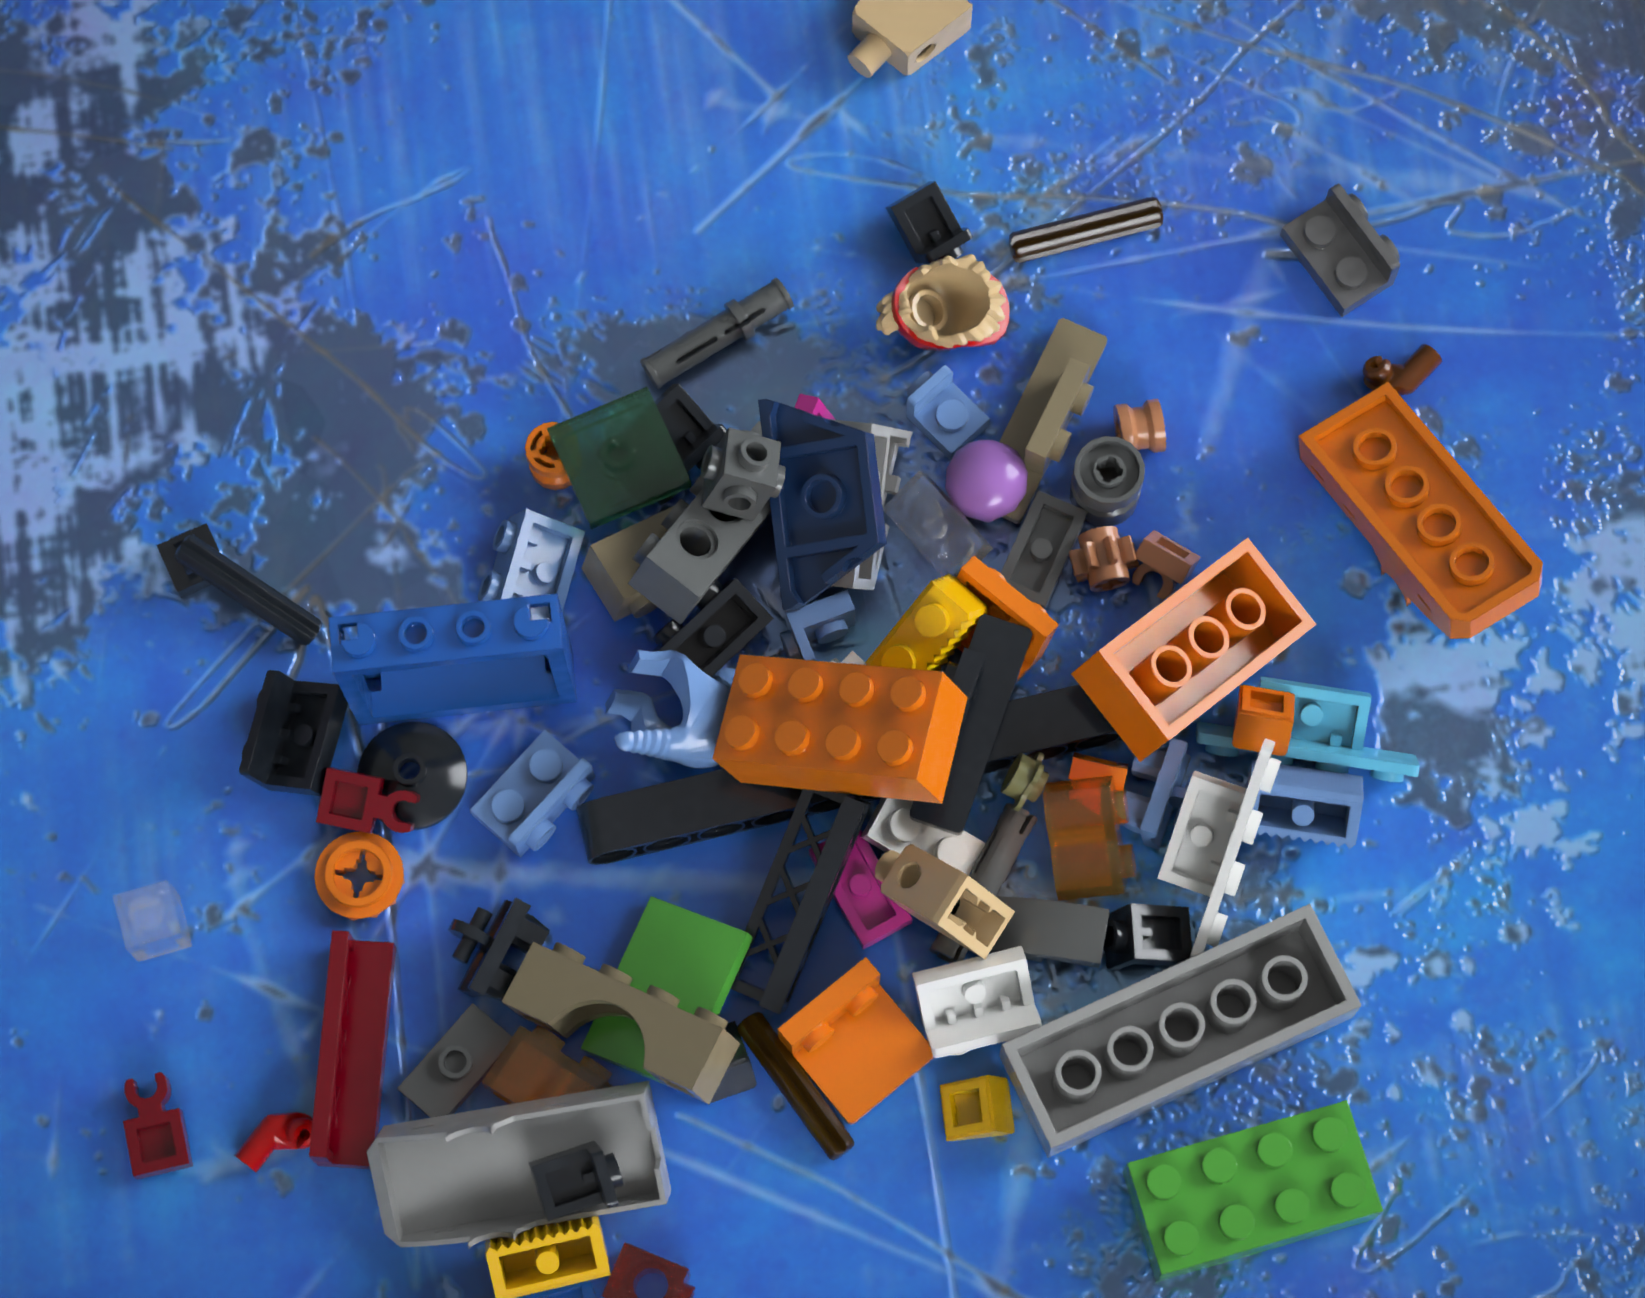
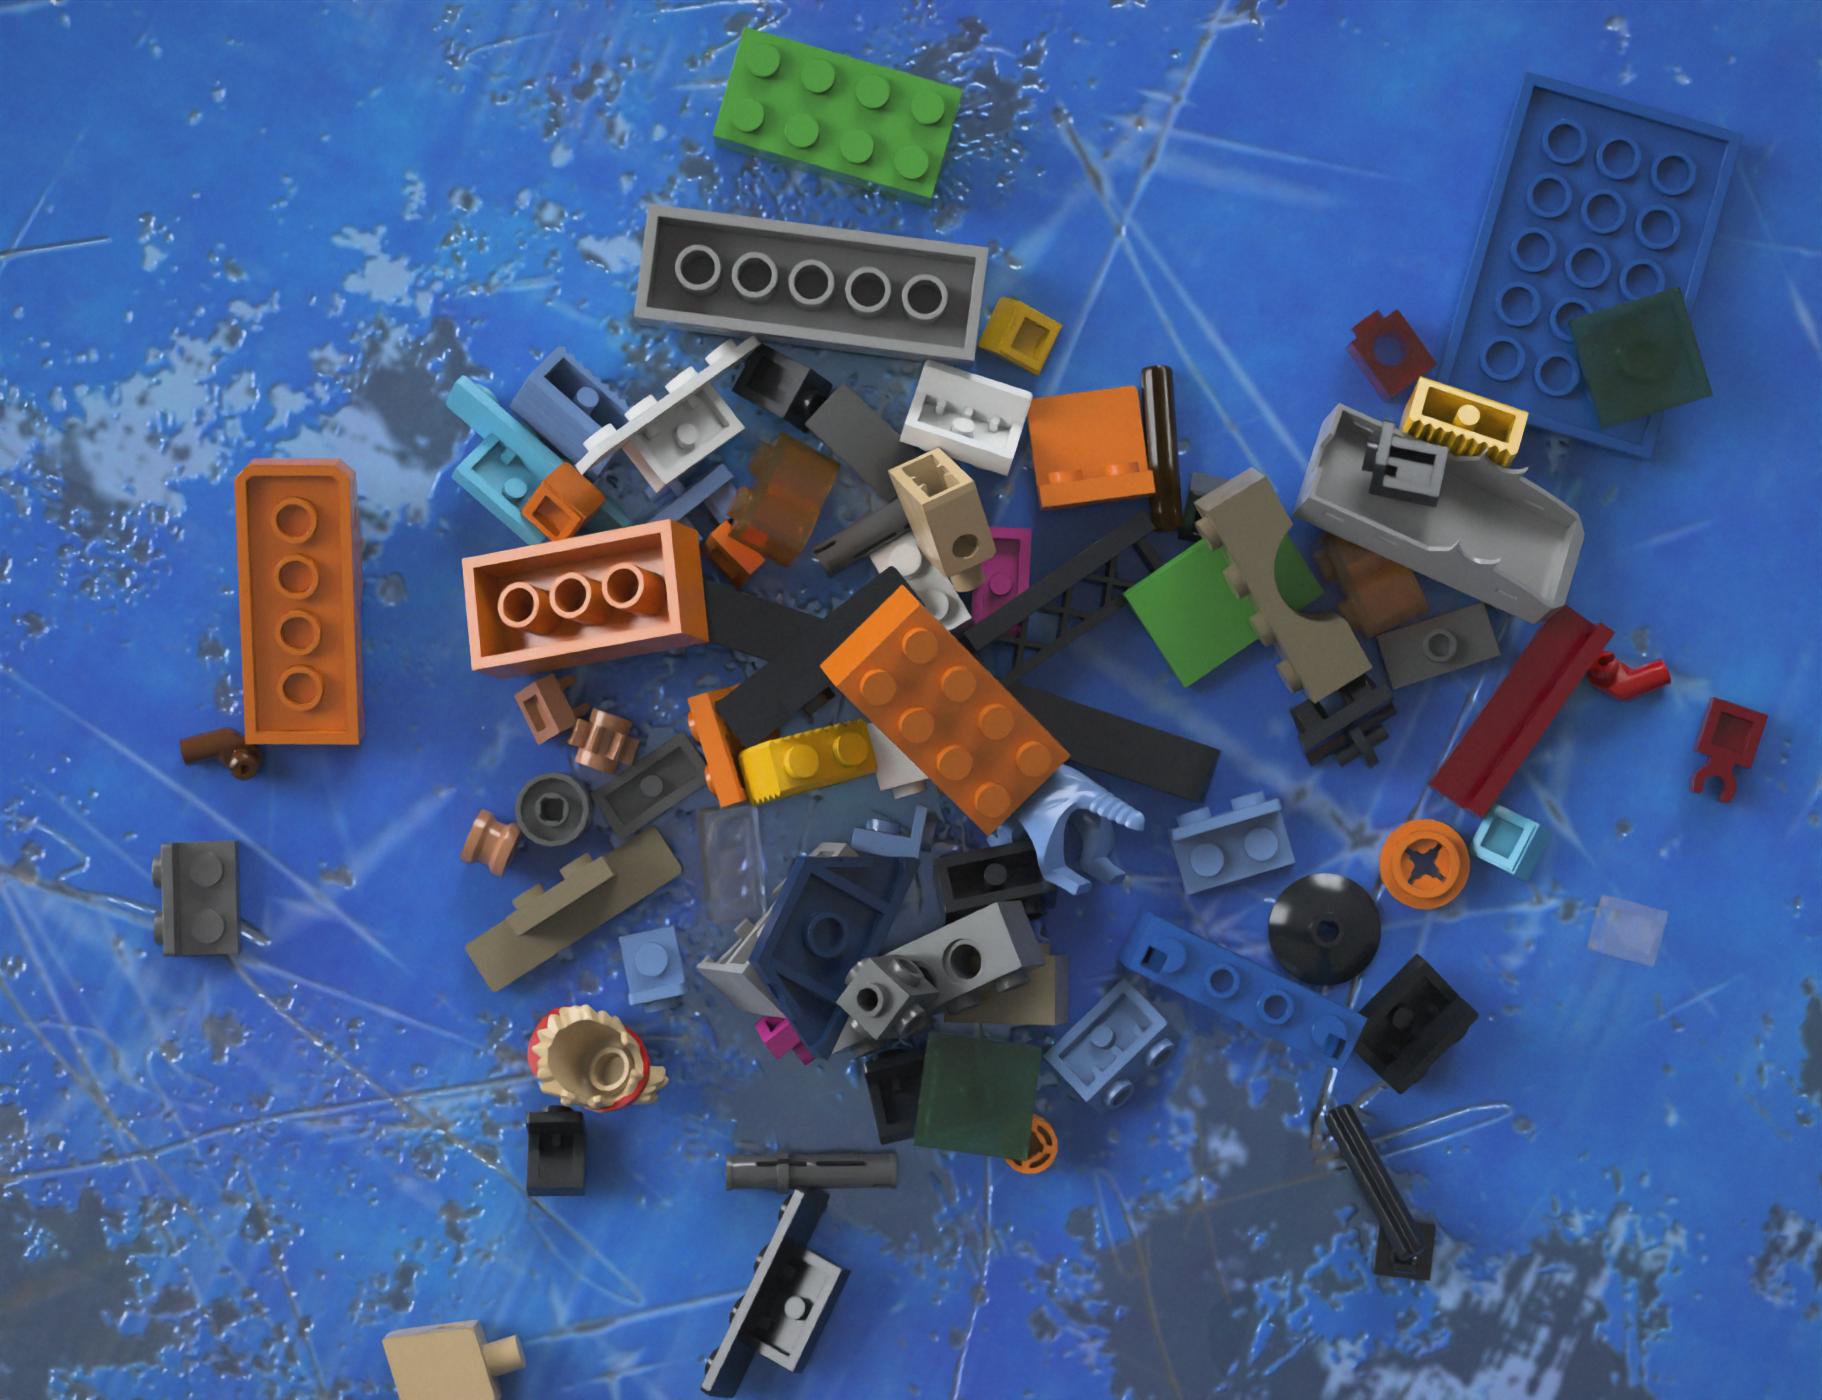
camera: 150 degrees left, 15 degrees up
dark red plate [316,767,420,833] -> none
medium lavender hair [945,440,1028,523] -> none
olive plate [1000,752,1049,812] -> none
axle [1009,196,1164,263] -> none
none -> black bracket [700,1185,851,1398]
none -> medium azure slope [1468,803,1551,882]

